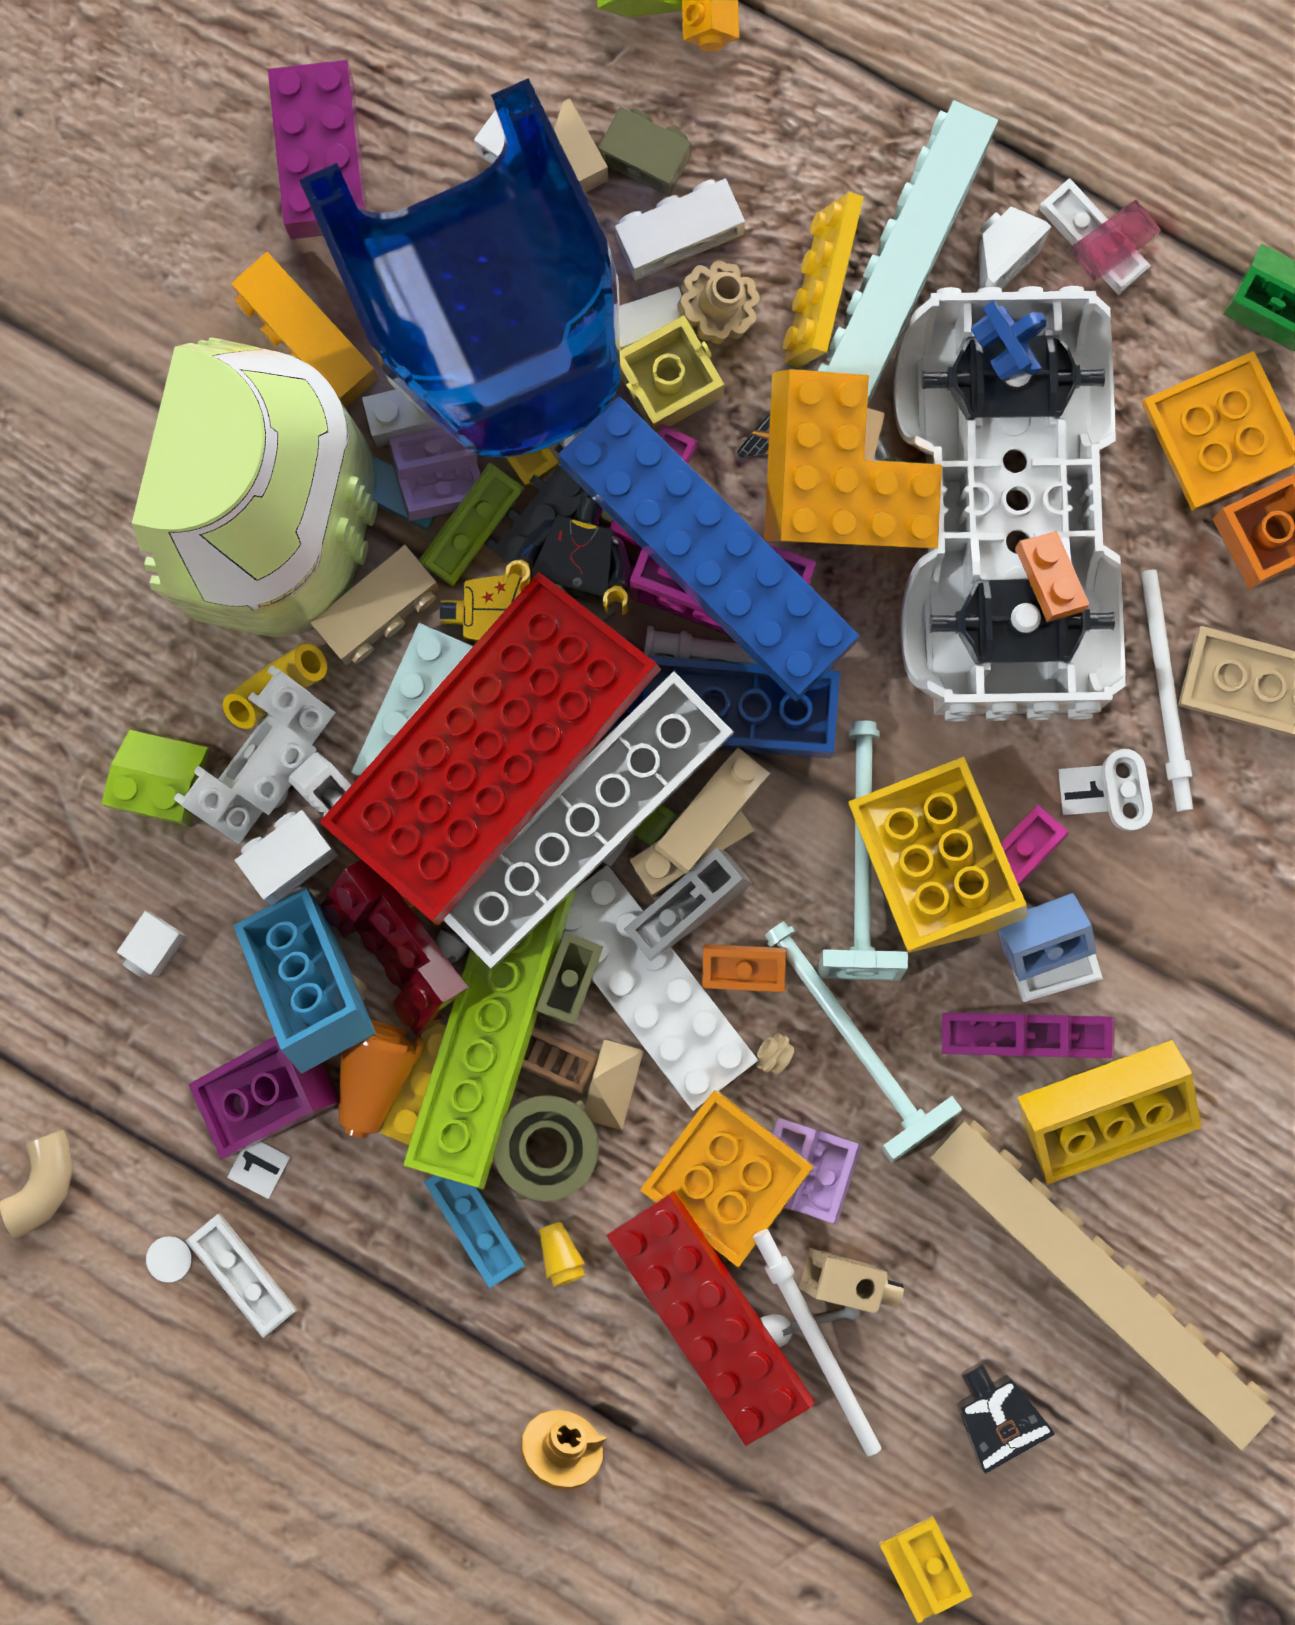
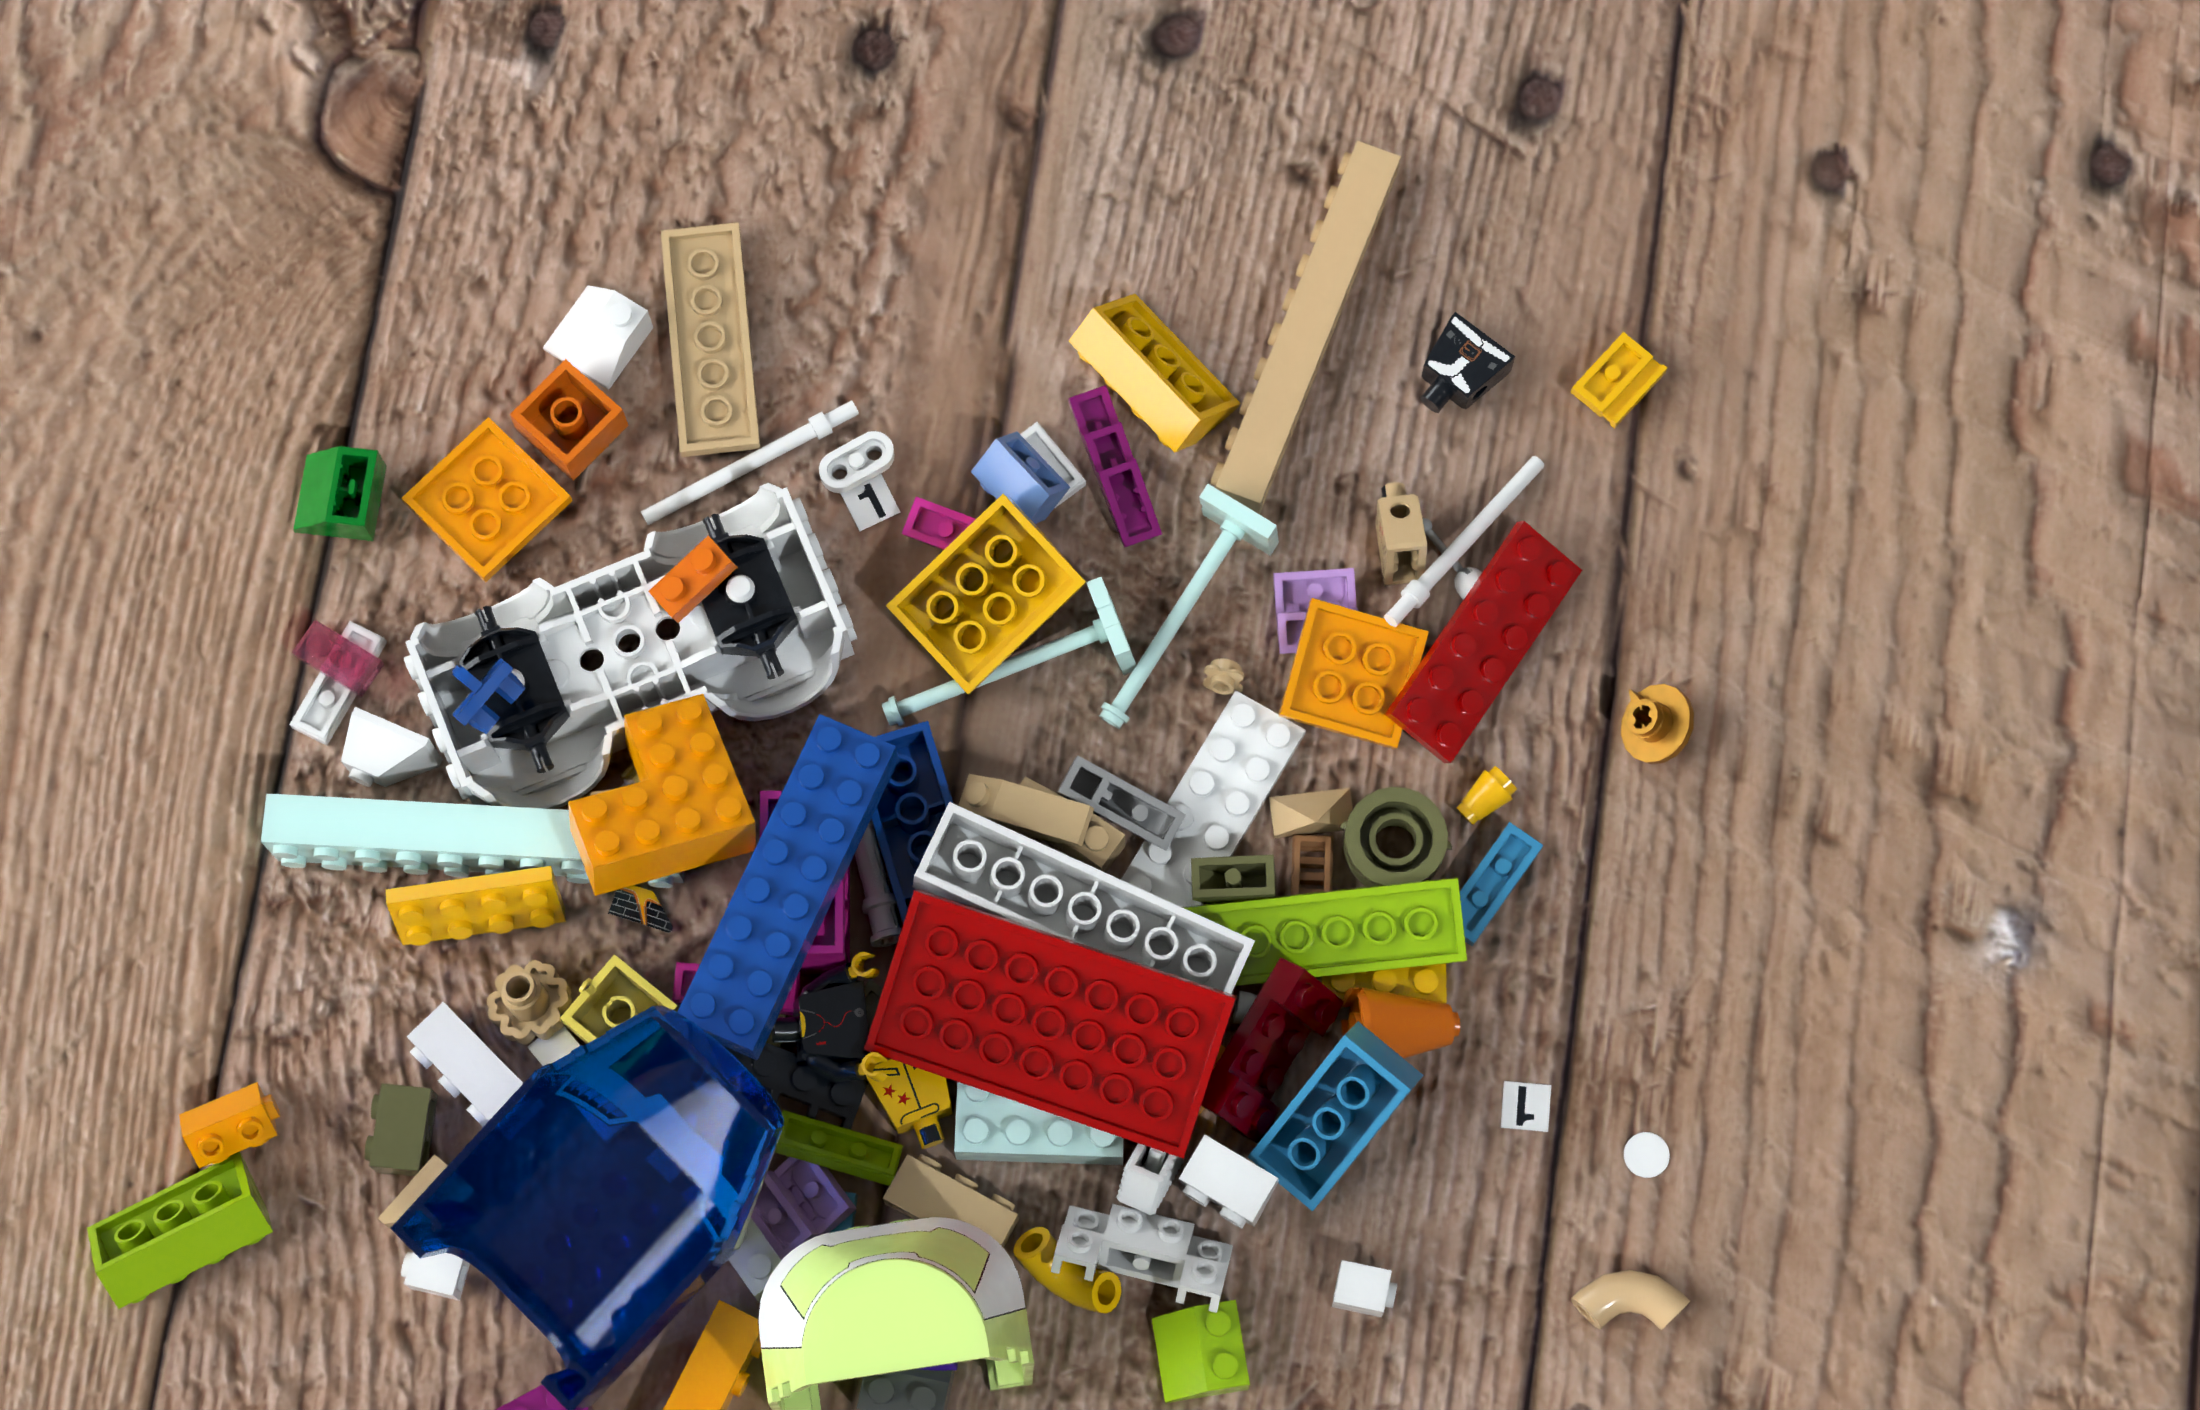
camera: 115 degrees left, 10 degrees down
white tile [186,1213,297,1338] -> none
magenta slope [188,1036,339,1159] -> none
orange plate [702,944,787,992] -> none

